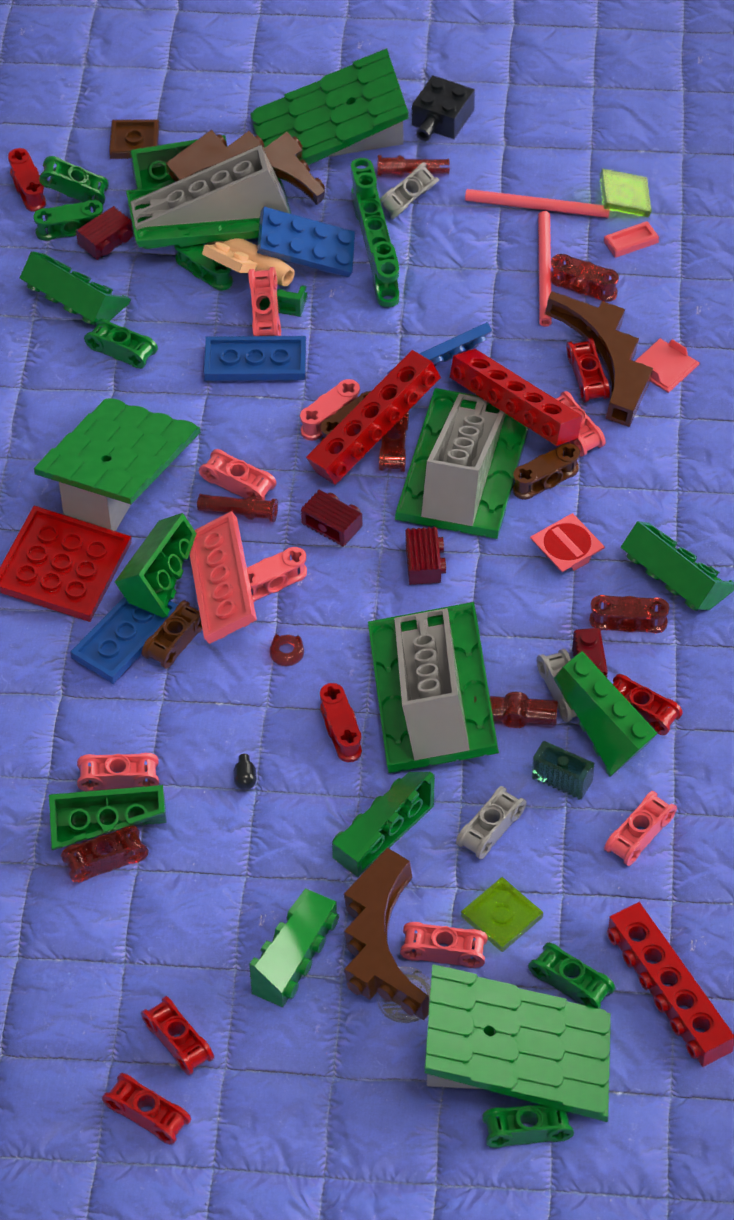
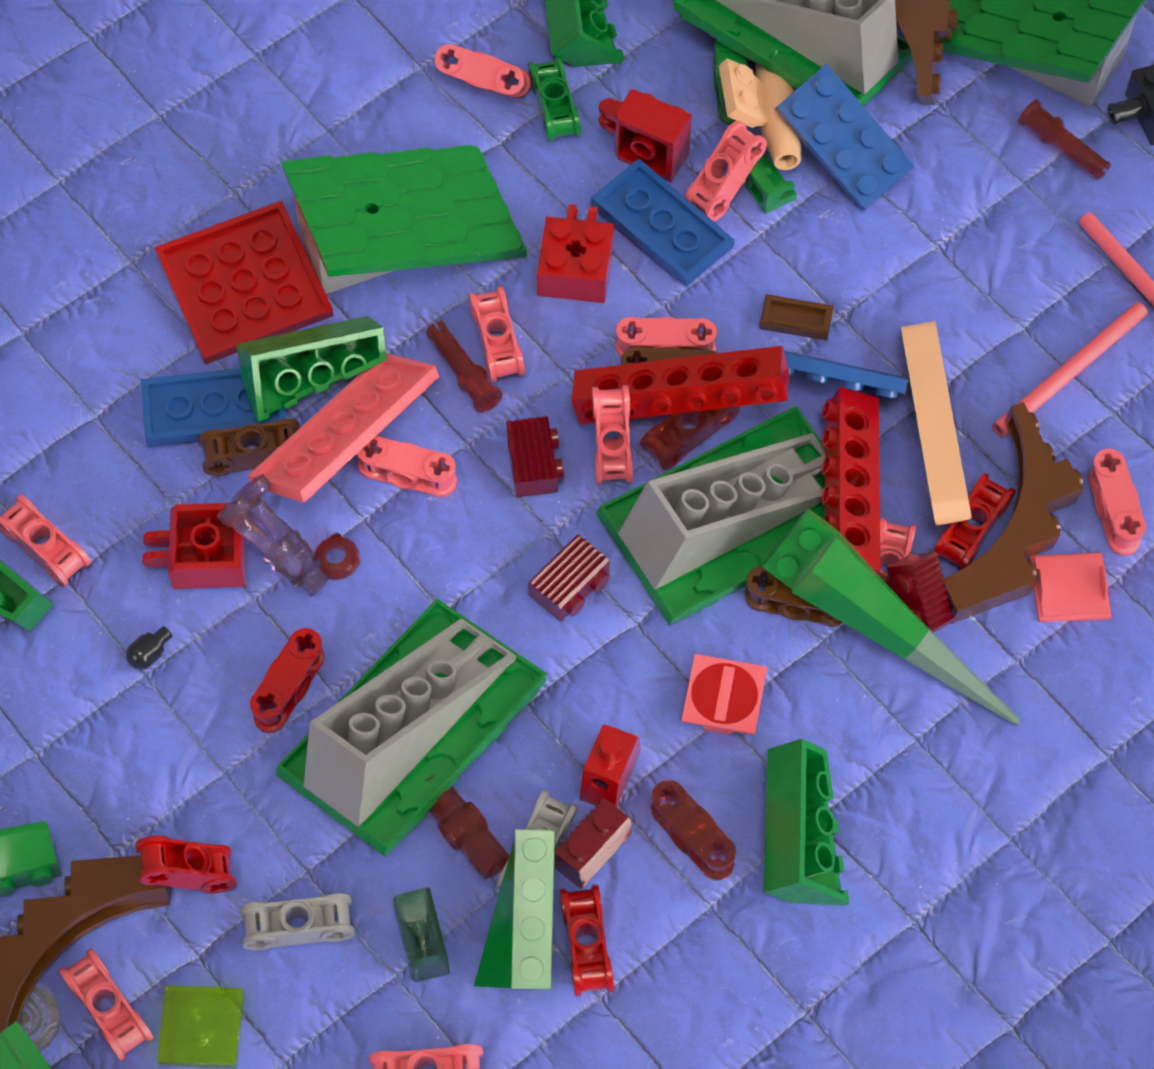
camera: 45 degrees right, 10 degrees up
green wedge [332,772,435,877] -> none
green piece [351,158,399,307] -> none
light grey piece [380,162,439,220] -> none
clear red piece [551,254,619,302] -> none
none -> red piece [135,835,236,894]
none -> red hinge [142,502,247,589]
none -> clear purple piece [217,473,329,597]
none -> coral piece [435,44,532,98]
none -> red hinge [537,204,614,303]
none -> red torso [579,724,641,807]
none -> coral piece [592,385,633,485]
none -> red hinge [598,89,692,183]
none -> reddish brown tile [759,294,834,341]
none -> green plate [763,508,1020,725]
none -> dark red brick [886,552,955,633]
none -> light nougat beam [901,320,972,526]
none -> coral piece [1088,449,1146,556]

